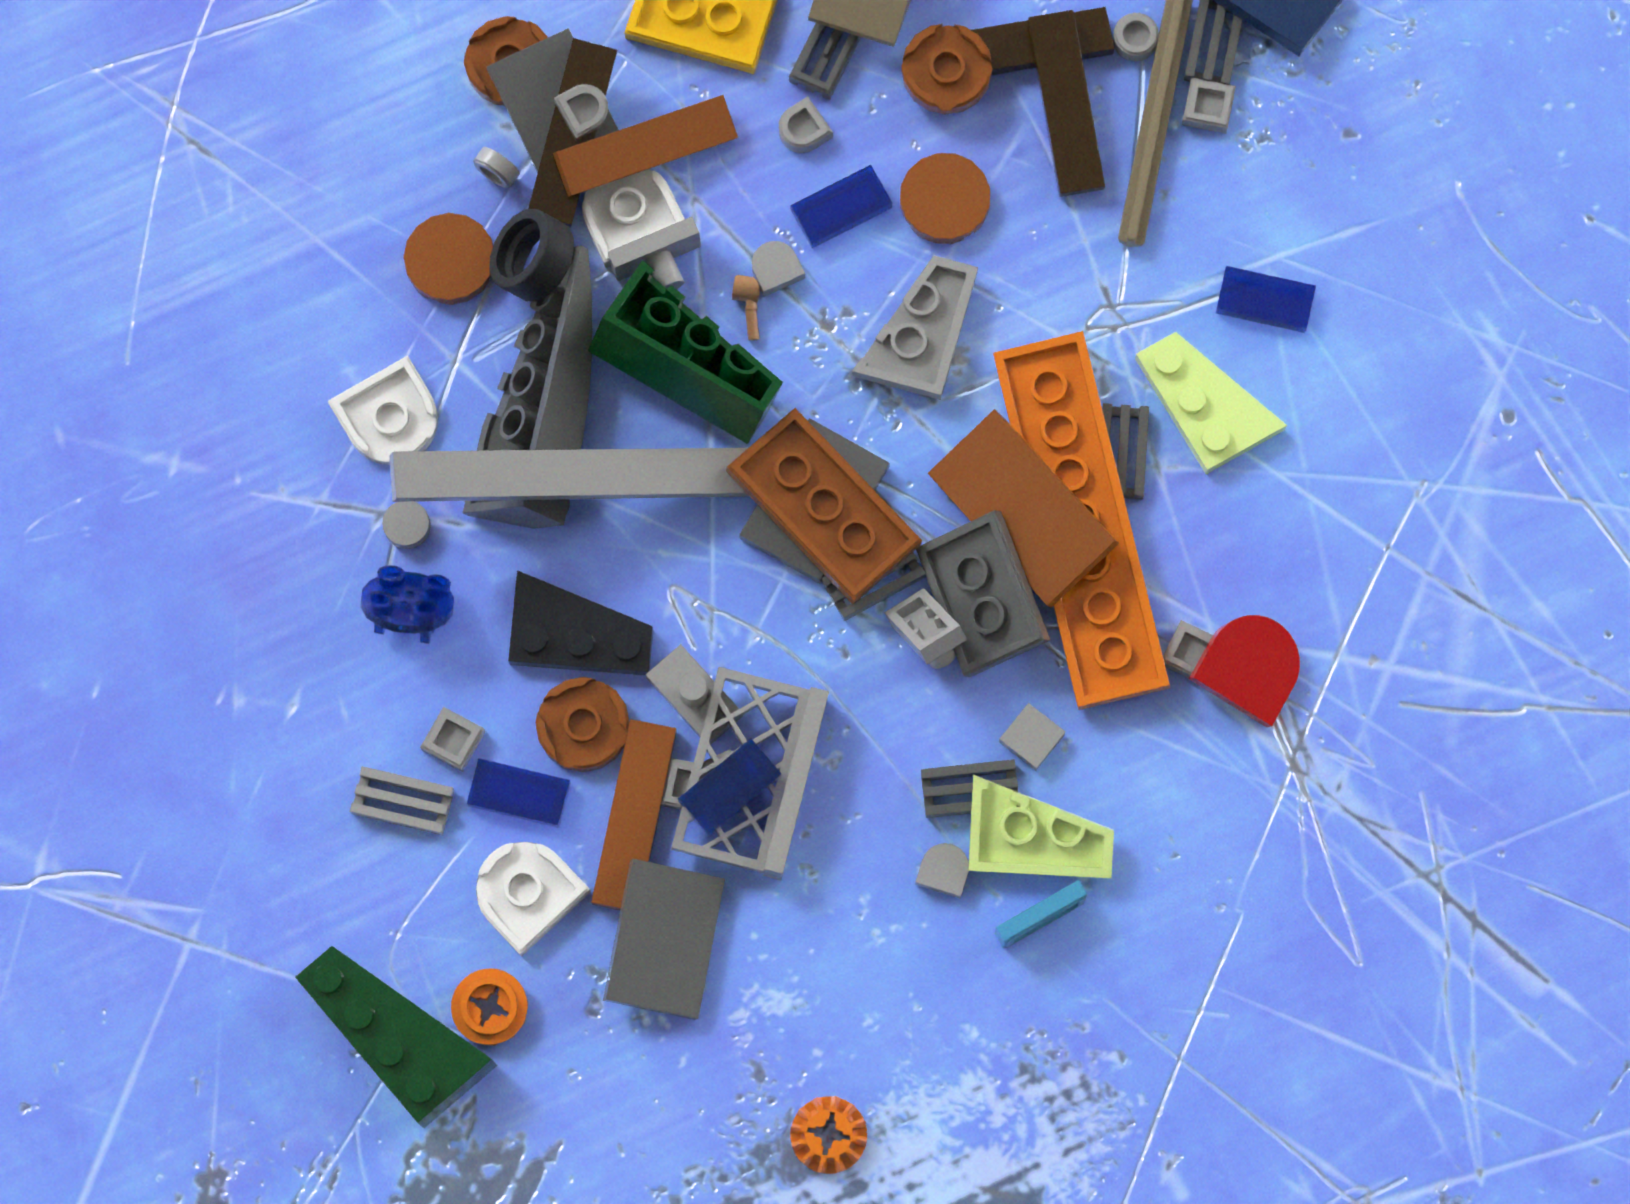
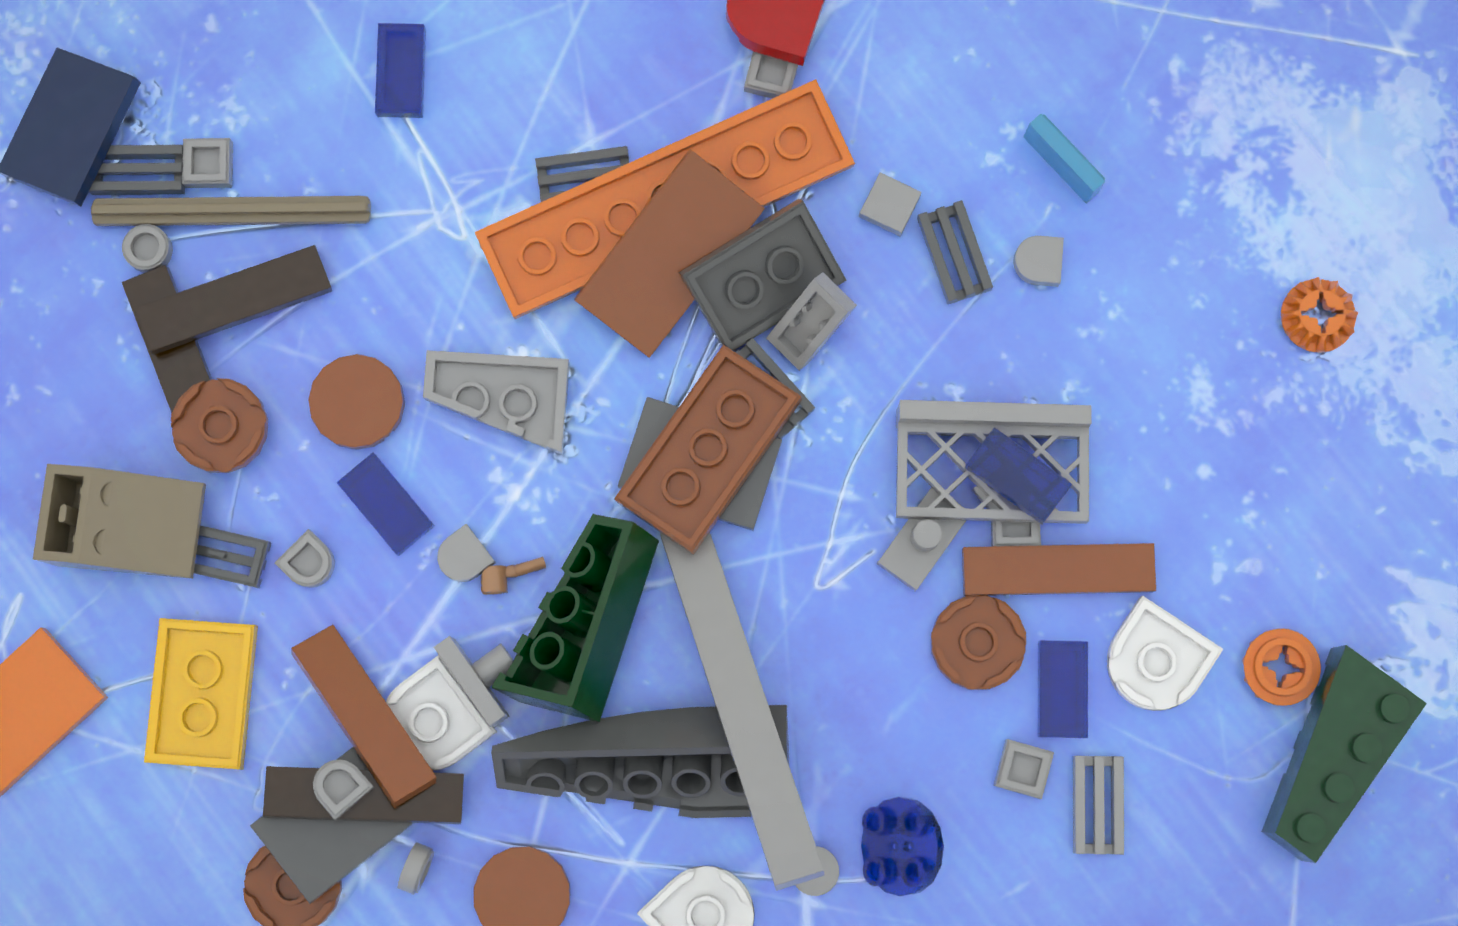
camera: 105 degrees left, 5 degrees up
black tyre [490,208,574,301] -> none
black wing [508,570,653,675] -> none
dark grey tile [603,859,725,1020] -> none
yellowish green wing [968,775,1114,878] -> none
yellowish green wing [1135,332,1287,474] -> none

